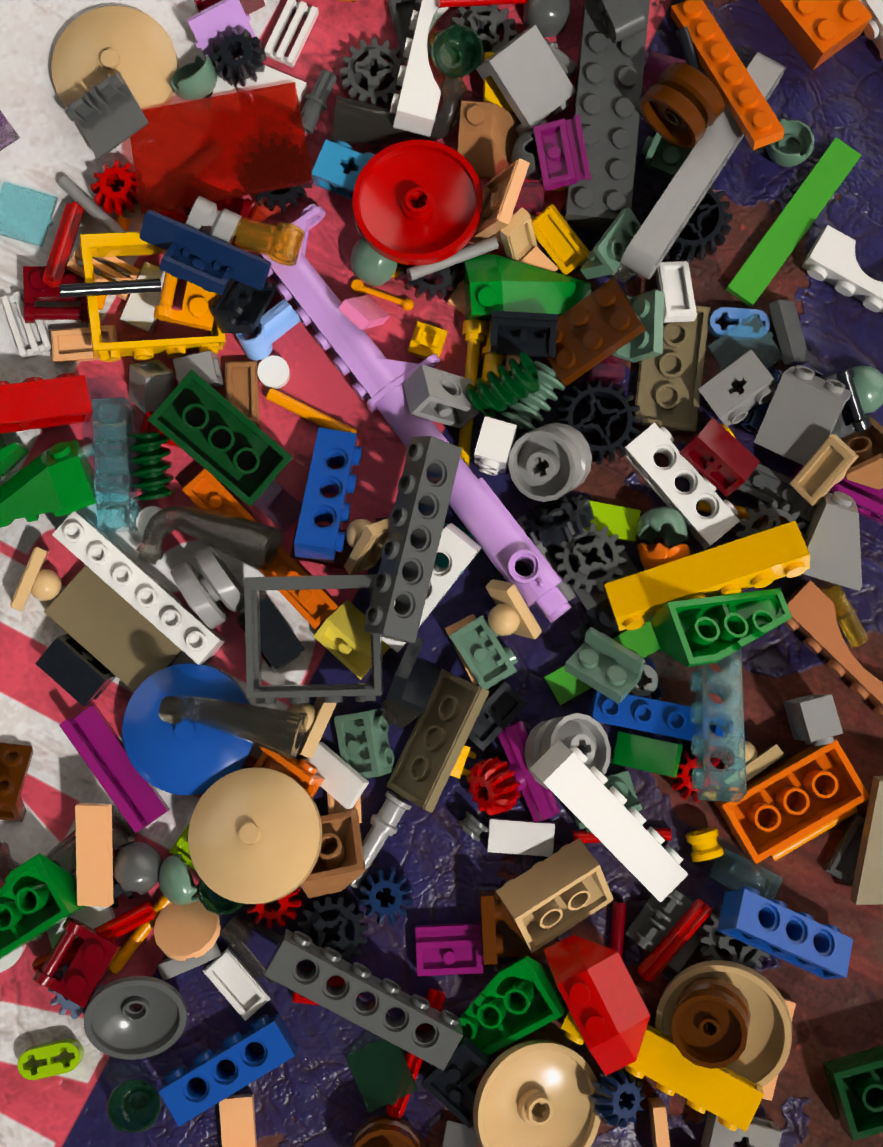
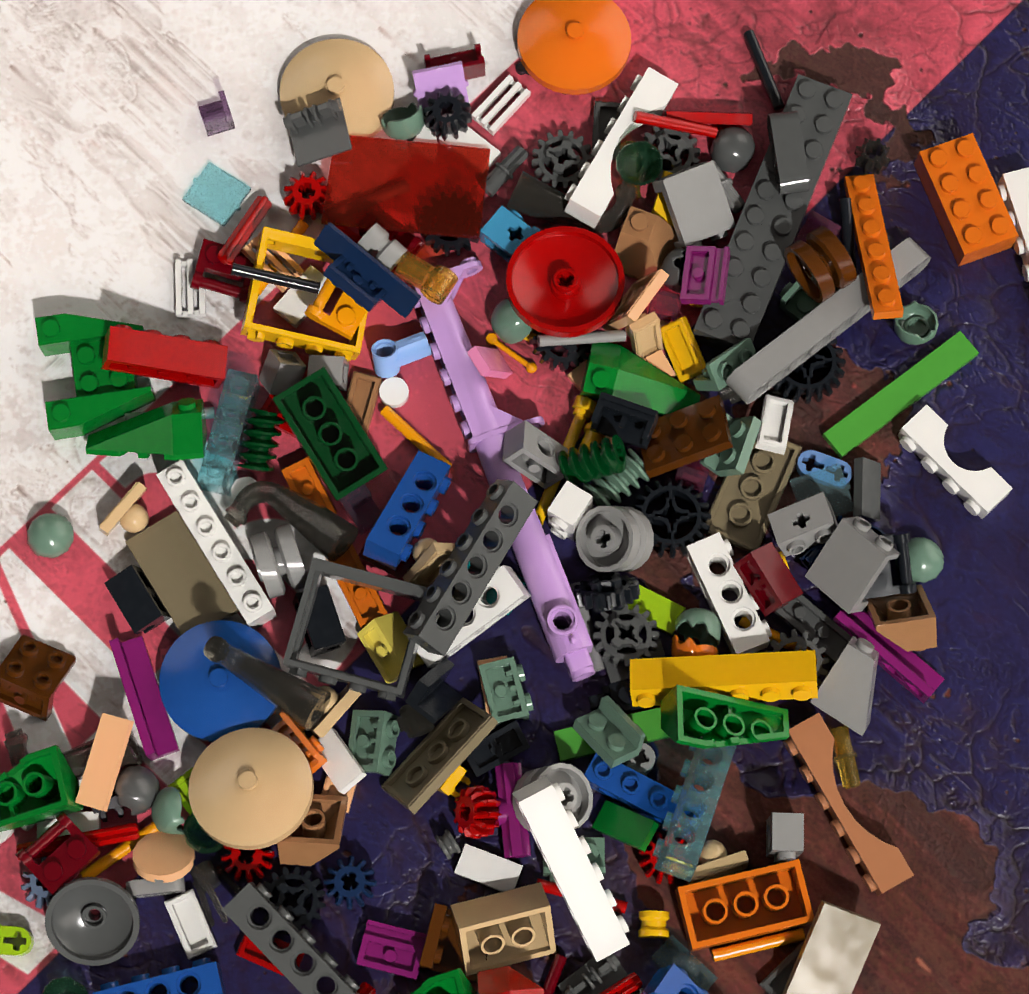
camera: 20 degrees right, 10 degrees down
light nougat tile [51,325,118,364] -> none
light grey piece [58,175,127,233] -> none
black hinge [210,278,277,333] -> none
light grey pin [350,790,412,889] -> none
yellow tile [408,321,448,359] -> none
tan tile [485,579,542,639] -> none
tan tile [789,434,859,506] -> none

